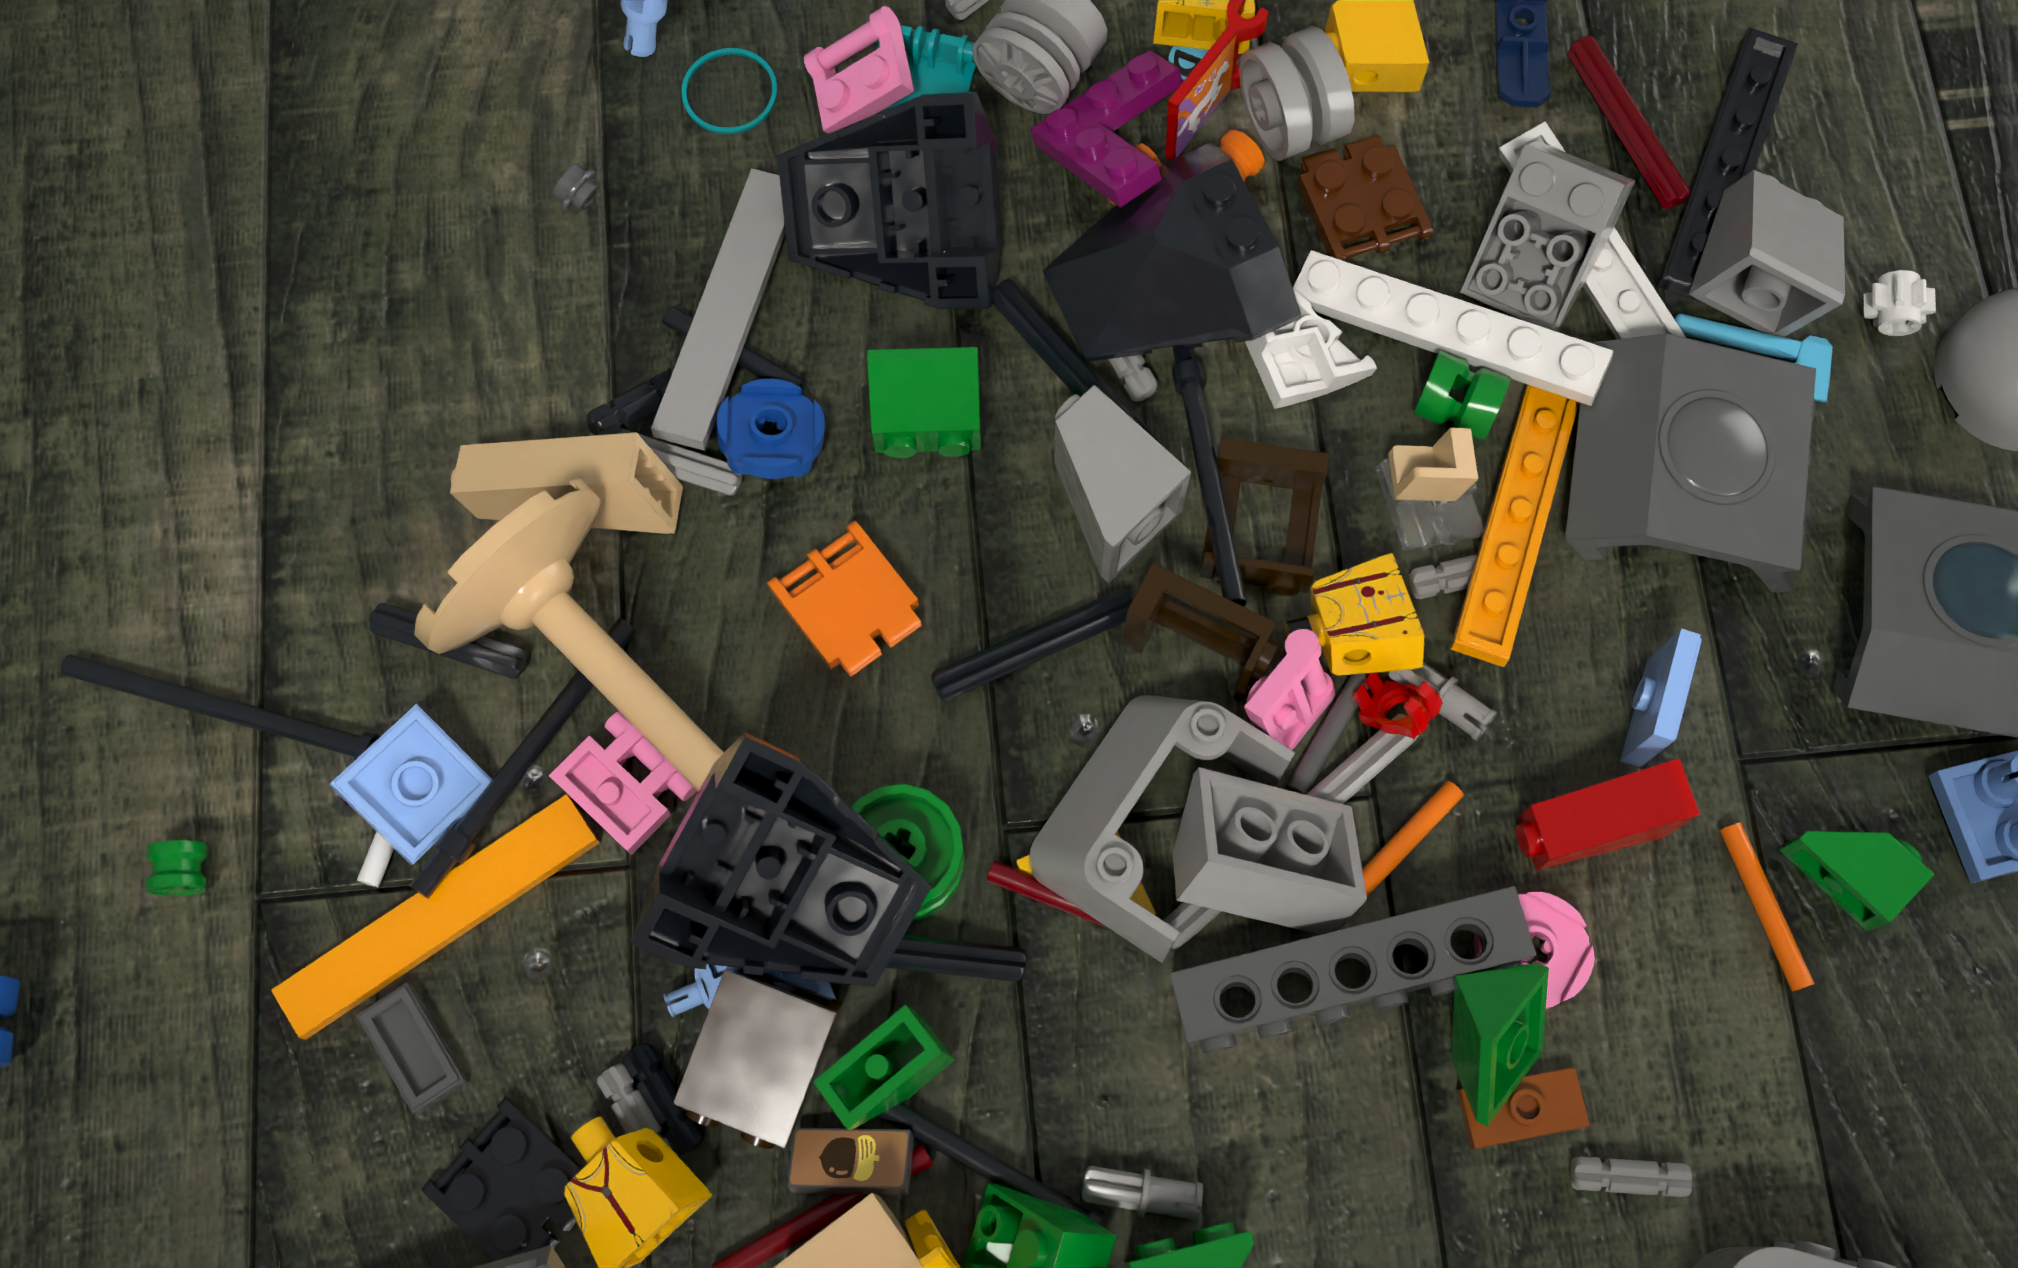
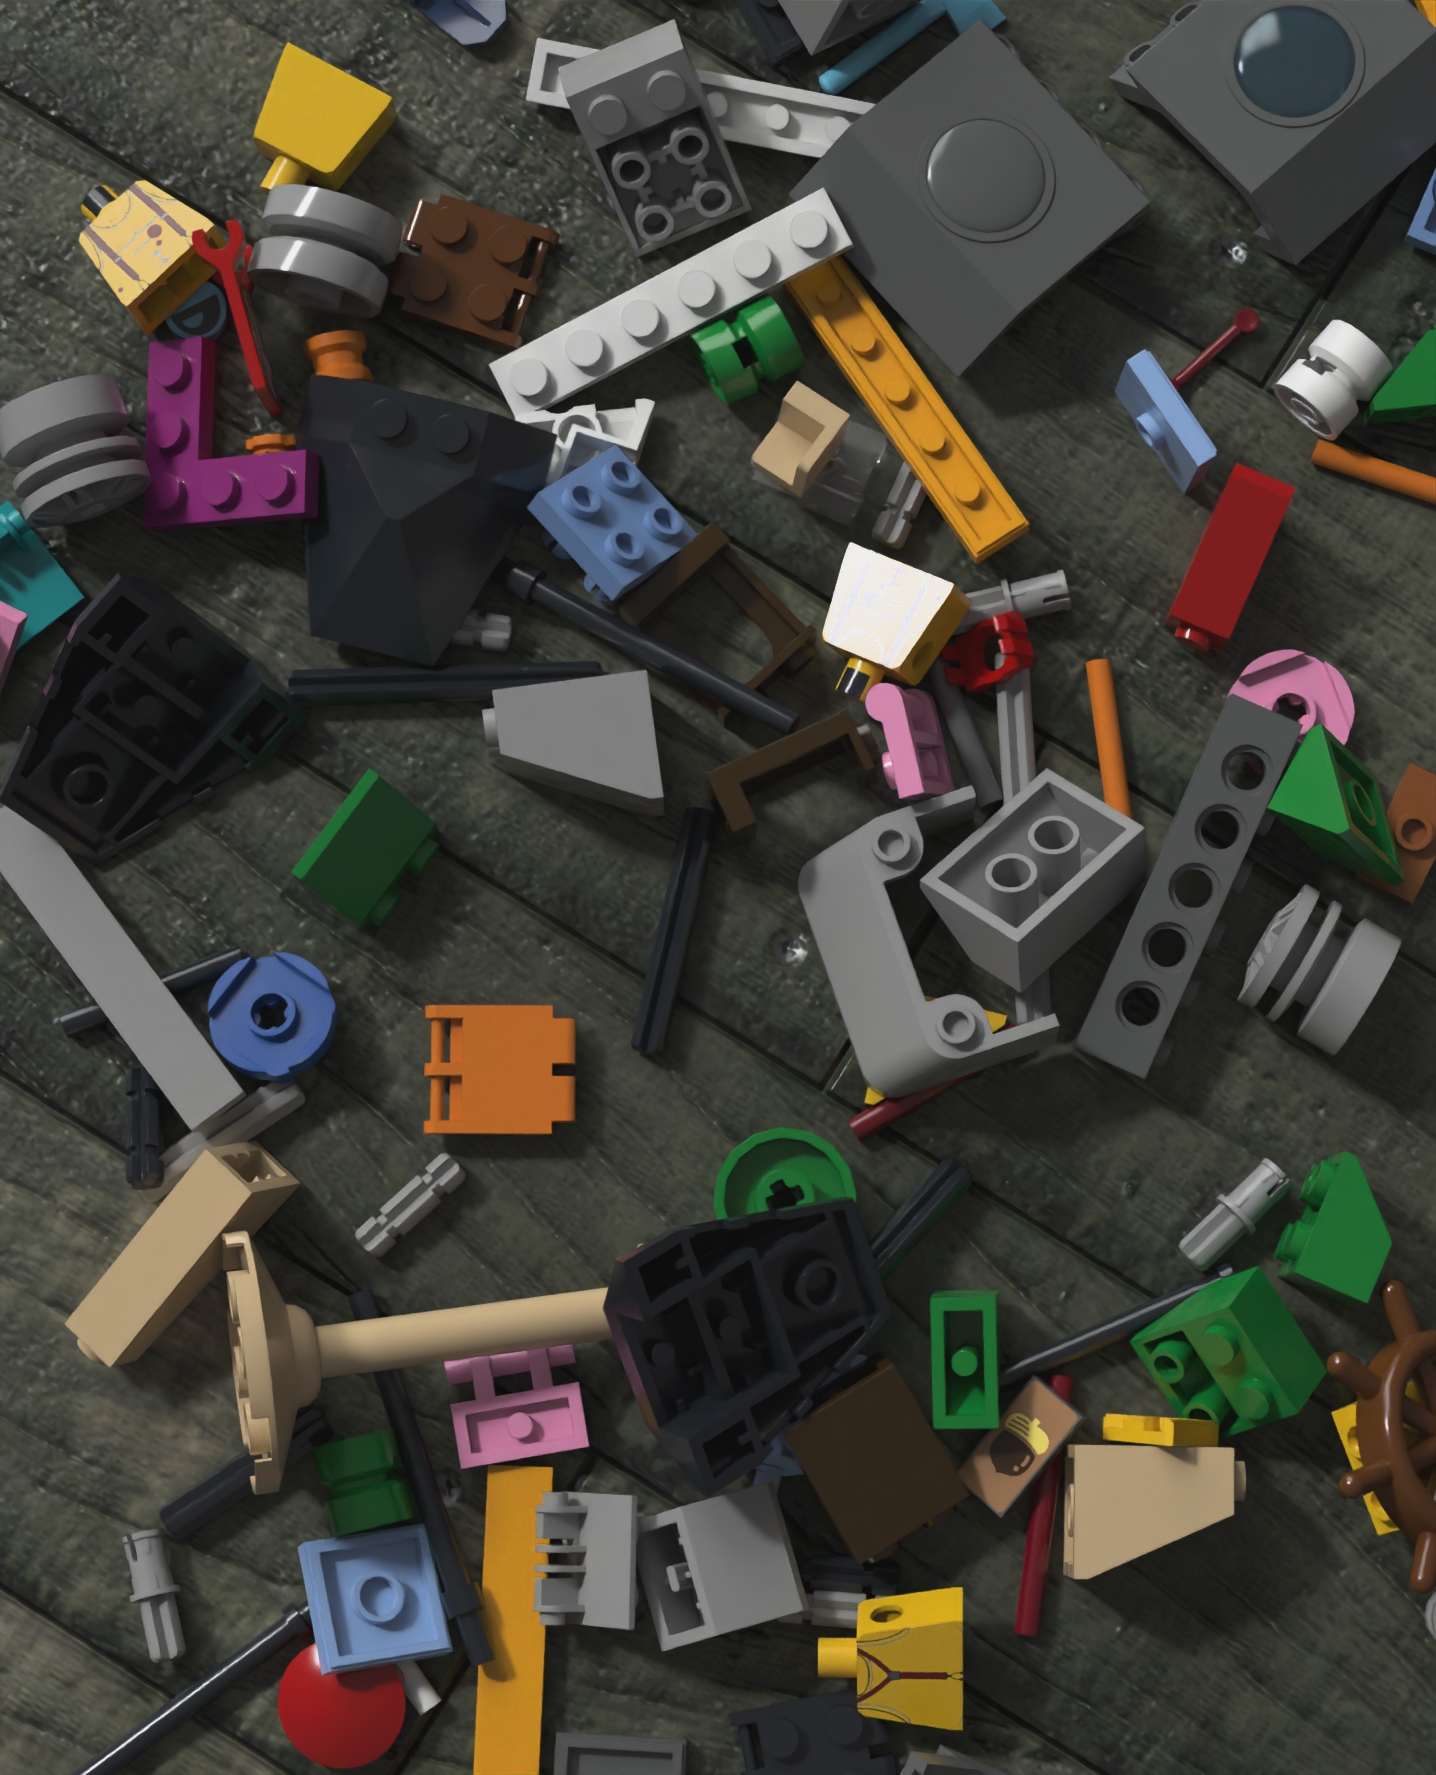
camera: 55 degrees left, 10 degrees up
none -> light grey axle [122,1528,186,1662]
none -> red dish [278,1642,406,1769]
none -> green wheel [312,1428,415,1537]
none -> light grey axle [355,1153,466,1258]
none -> medium blue plate [527,445,698,605]
none -> light grey hinge [533,1491,640,1630]
none -> light grey slope [636,1481,809,1652]
none -> dark red hinge [1168,308,1259,395]
none -> light grey wheel [1237,884,1402,1056]
none -> white wheel [1273,320,1394,440]

